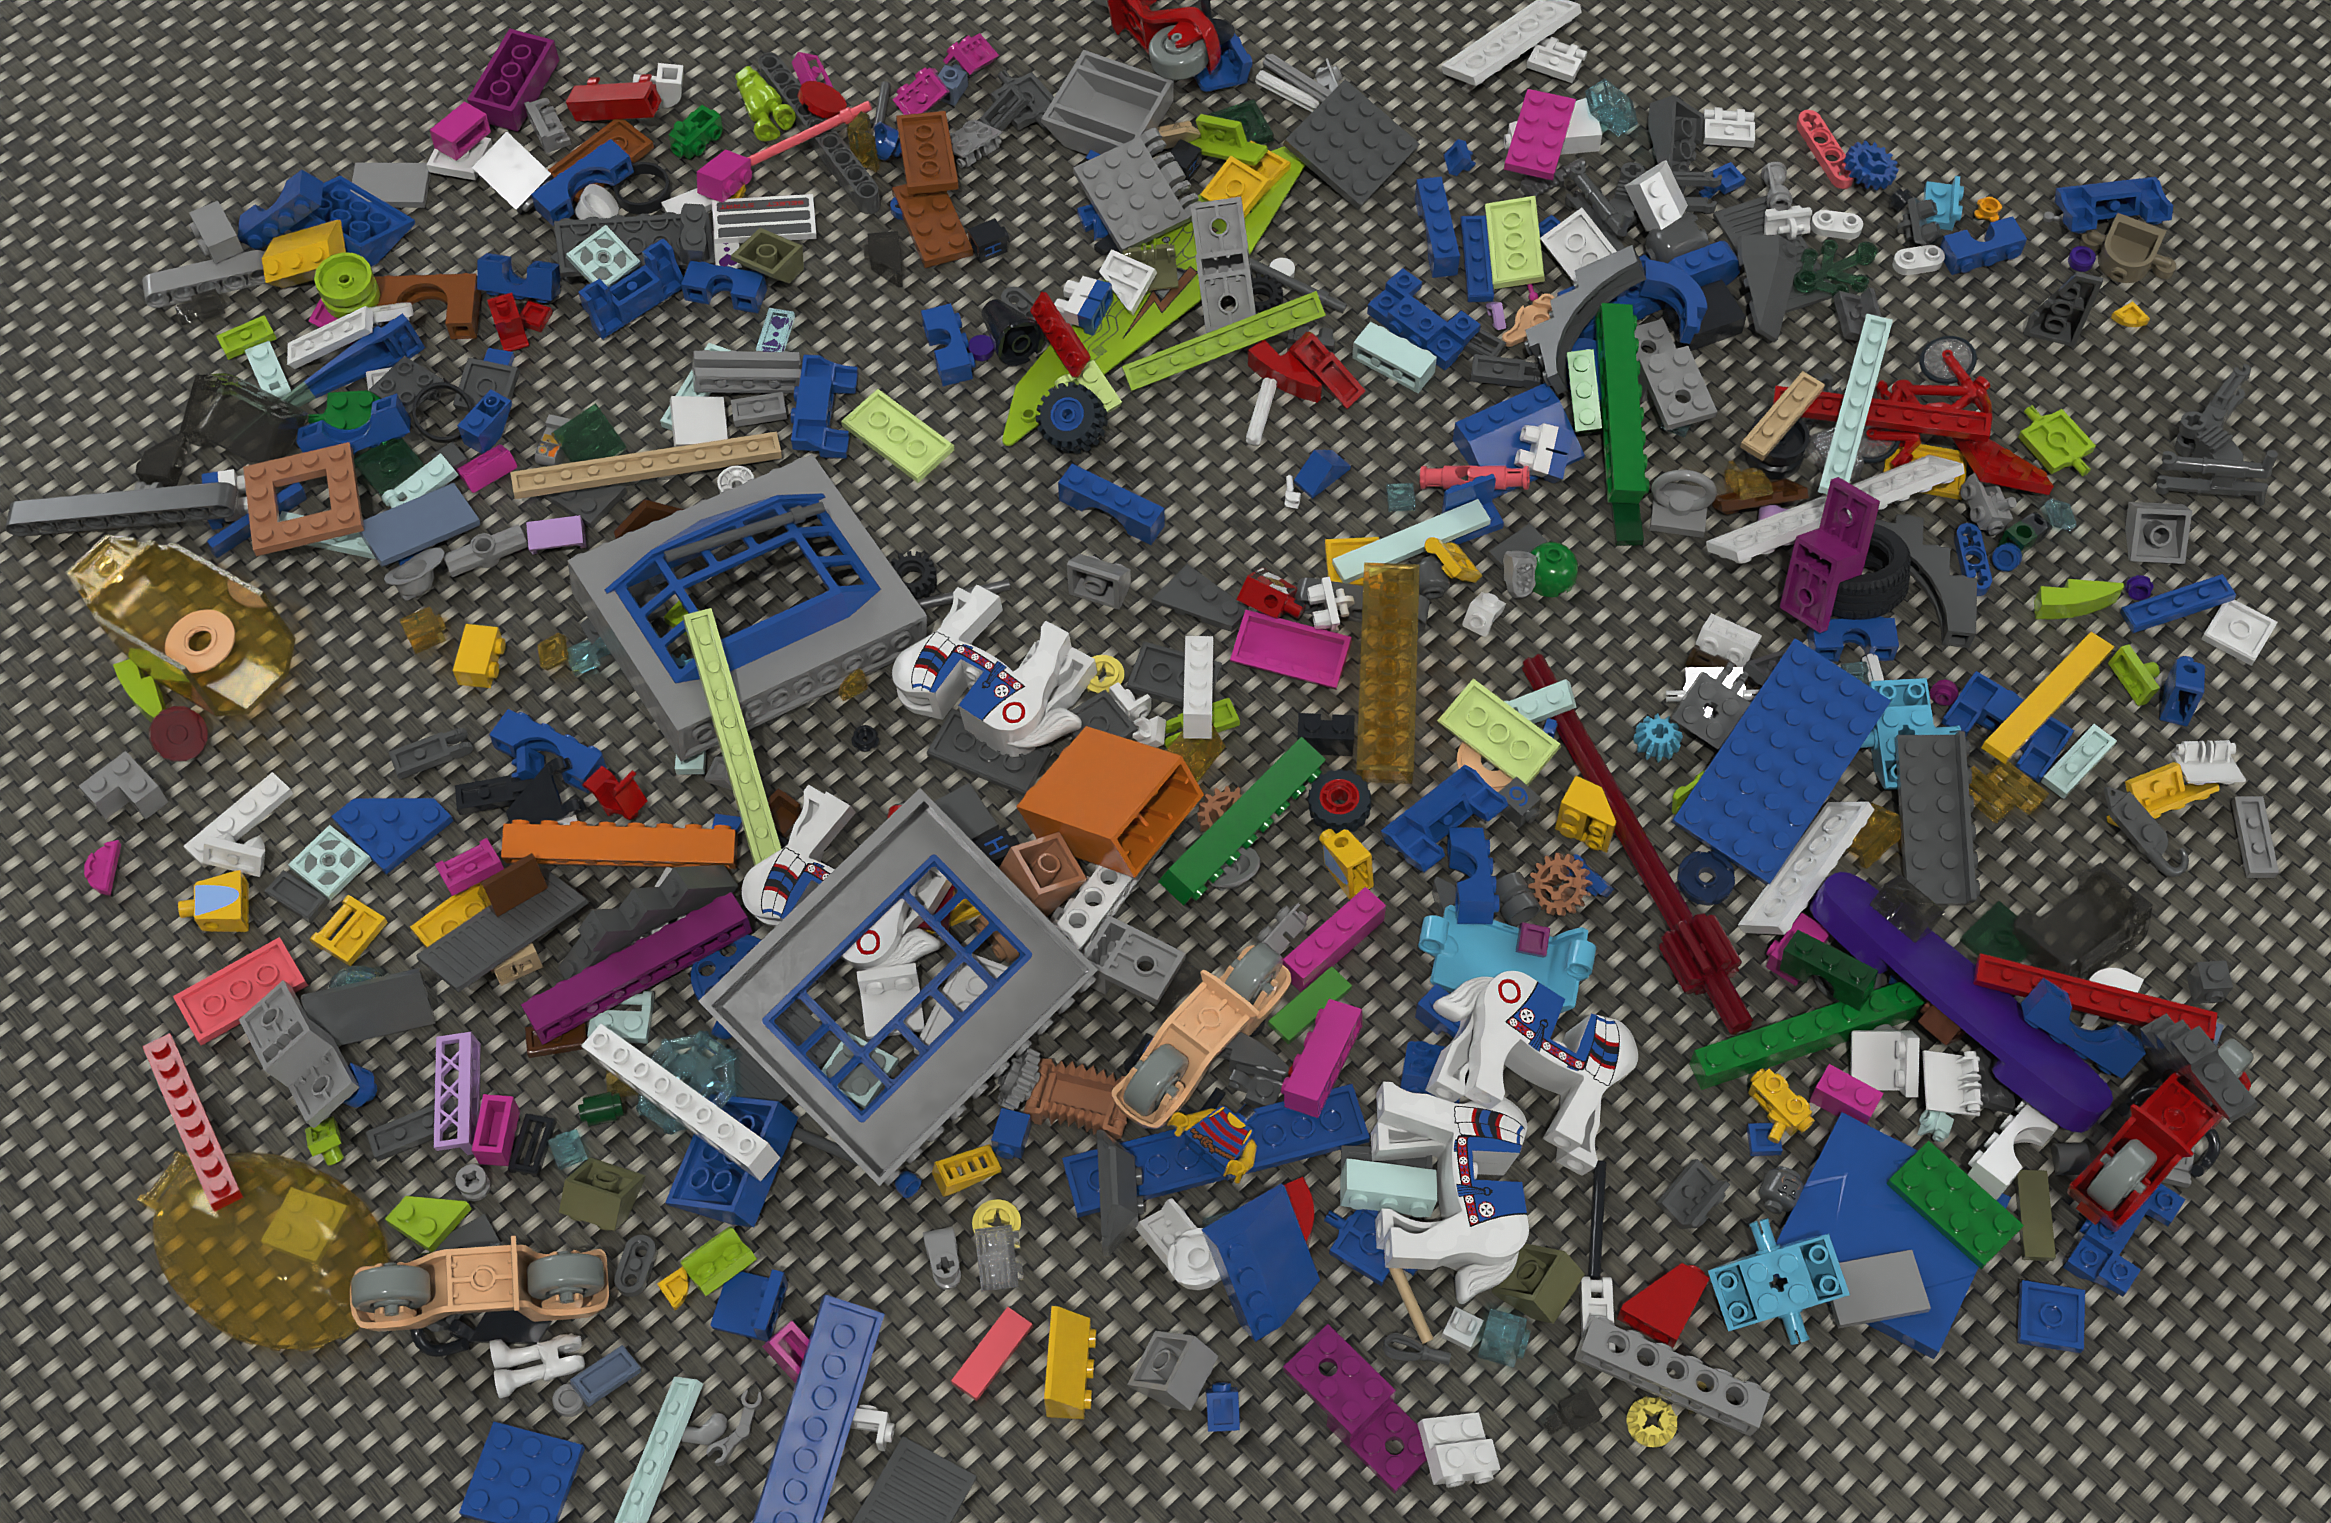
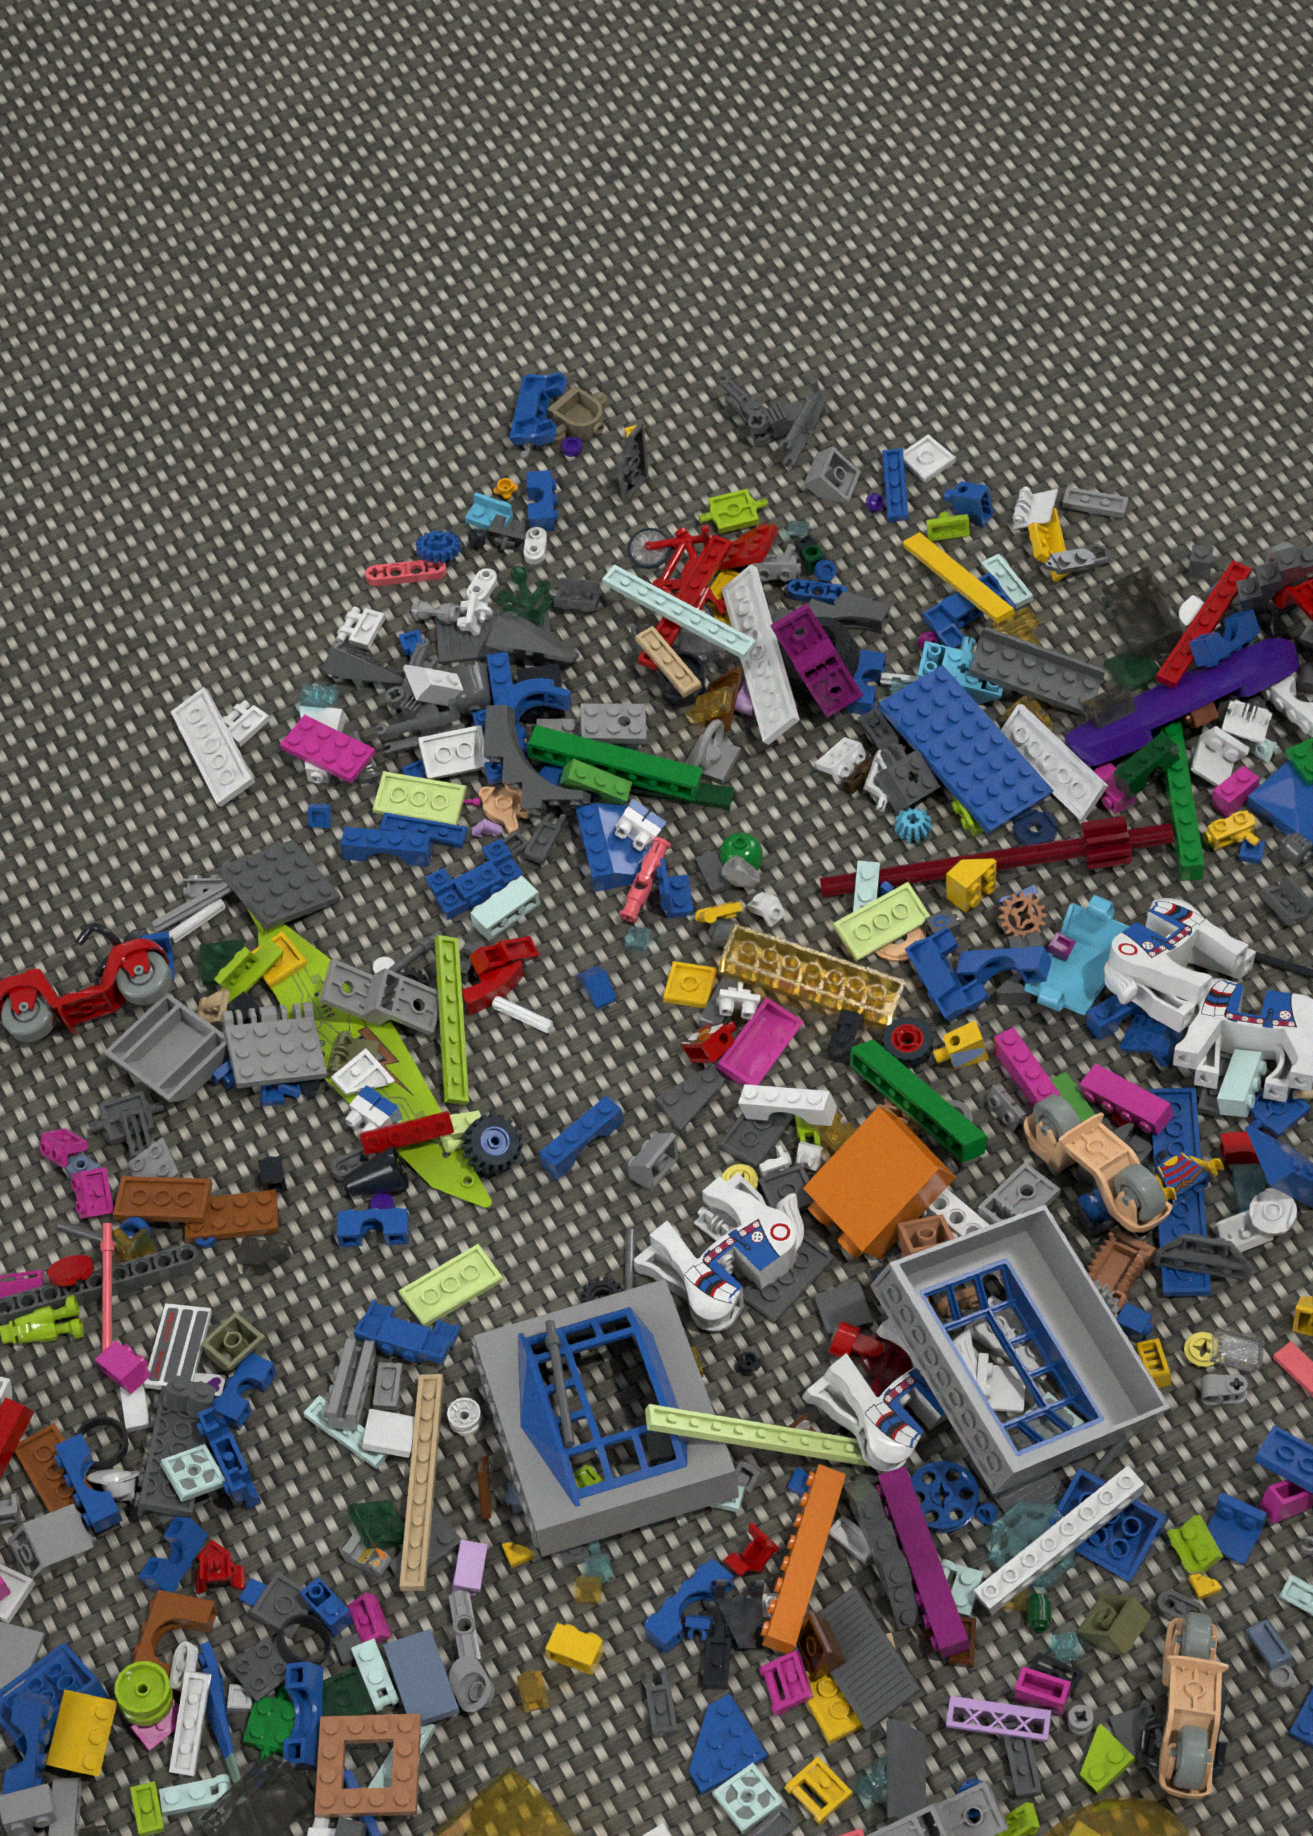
camera: 70 degrees left, 5 degrees down
white piece [490,1333,585,1399] -> none
green brick [668,105,723,159] -> none
clear light blue tile [756,308,795,352] -> none
yellow plate [1200,156,1271,218] -> none
white hand [1284,475,1301,509] -> none
light aqua tile [1332,499,1491,584] -> none
lime slope [2034,579,2124,620] -> none

